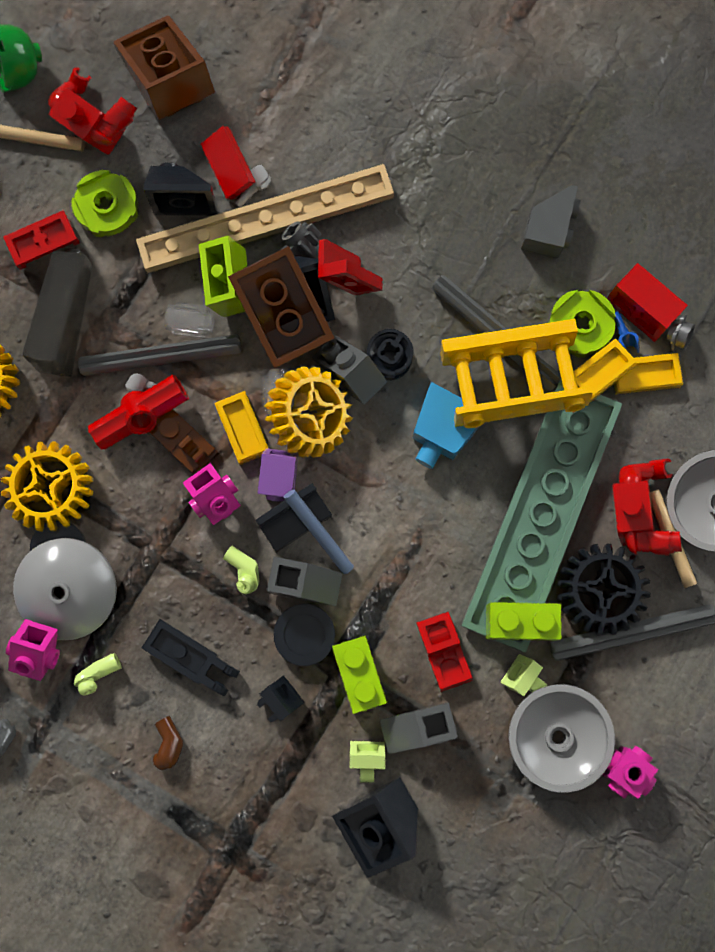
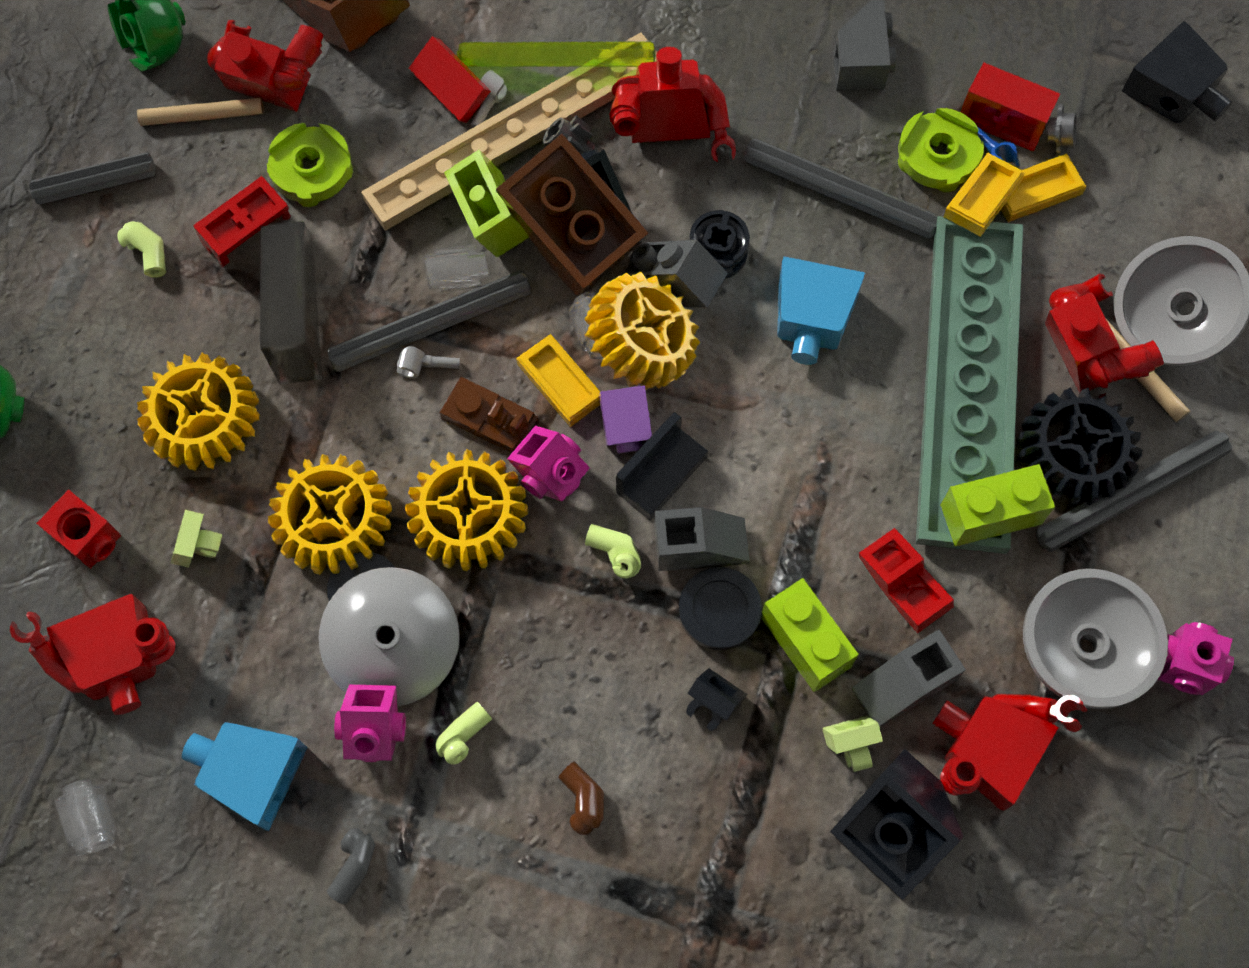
camera: 15 degrees left, 10 degrees down
red piece [87,374,189,450] -> none
black hinge [141,619,240,697] -> none
black slope [144,163,218,216] -> none
sand blue bar [284,489,354,574] -> none
red panel [318,239,383,296] -> none
yellow fence [440,319,593,428] -> none
yellowish green tile [501,654,548,696] -> none
none -> yellow gear [405,449,529,571]
none -> clear neon green axle [457,41,656,67]
none -> red torso [609,47,736,163]
none -> red torso [932,694,1088,811]

